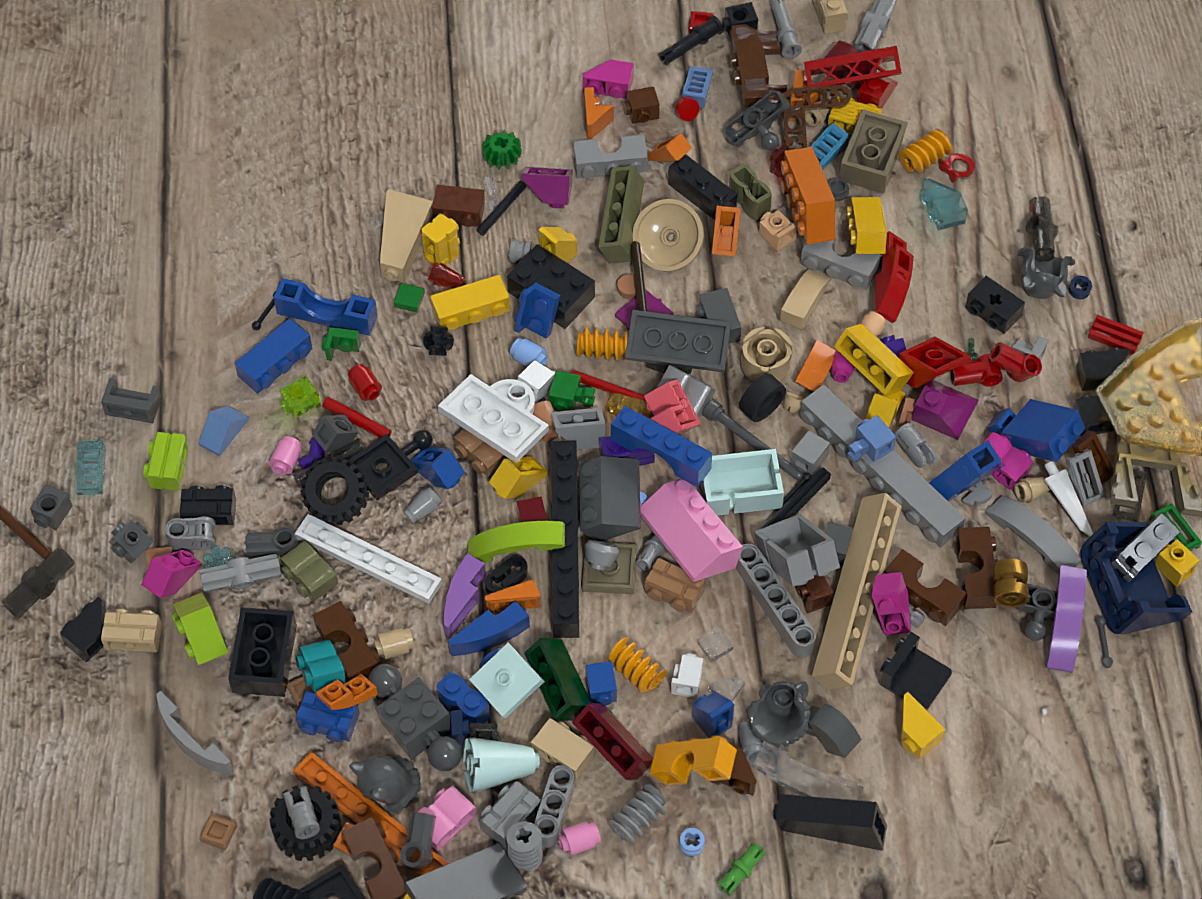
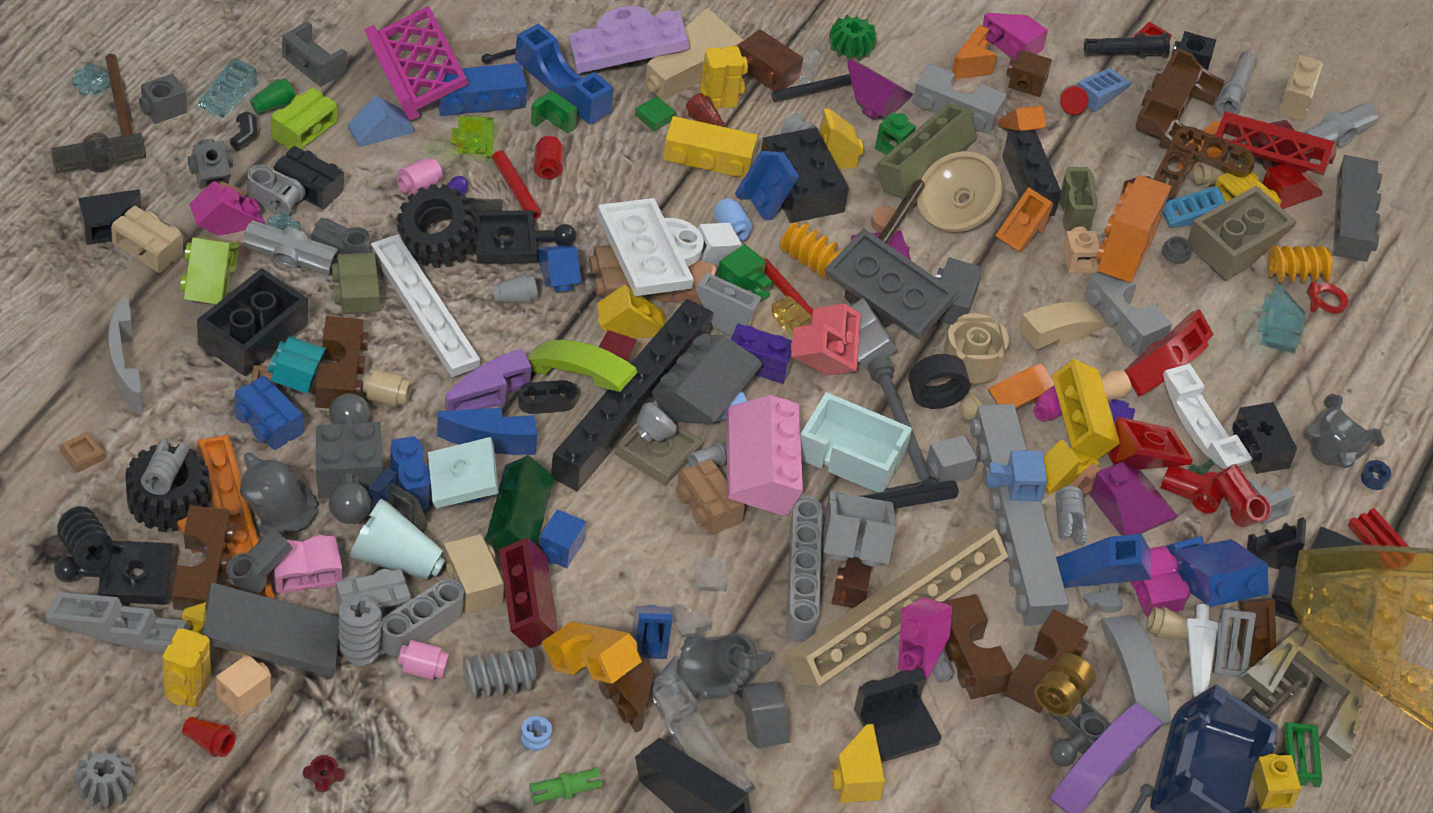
camera: 25 degrees right, 10 degrees down
dark grey brick [312,415,359,452] -> none
orange slope [316,674,378,710] -> none
black gear [423,326,454,356] -> none
orange slope [484,579,541,612] -> none
light orange piece [608,636,668,694] -> none
blue arch [611,406,712,487] -> none
white brick [671,653,703,698] -> none
dark grey piece [724,90,790,151] -> none
dark grey brick [825,522,853,566] -> none
yellow brick [846,197,887,254] -> none
clear smoke piece [1025,196,1058,262] -> none
plate [1110,513,1180,583] -> none
none -> black arm [229,111,258,151]
none -> green cone [250,78,295,115]
none -> dark pink fence [364,6,469,121]
none -> lavender plate [569,6,689,73]
none -> green brick [875,112,916,155]
none -> white slope [1163,363,1252,469]
none -> black slope [1247,517,1307,570]
none -> dark grey brick [1333,155,1382,262]

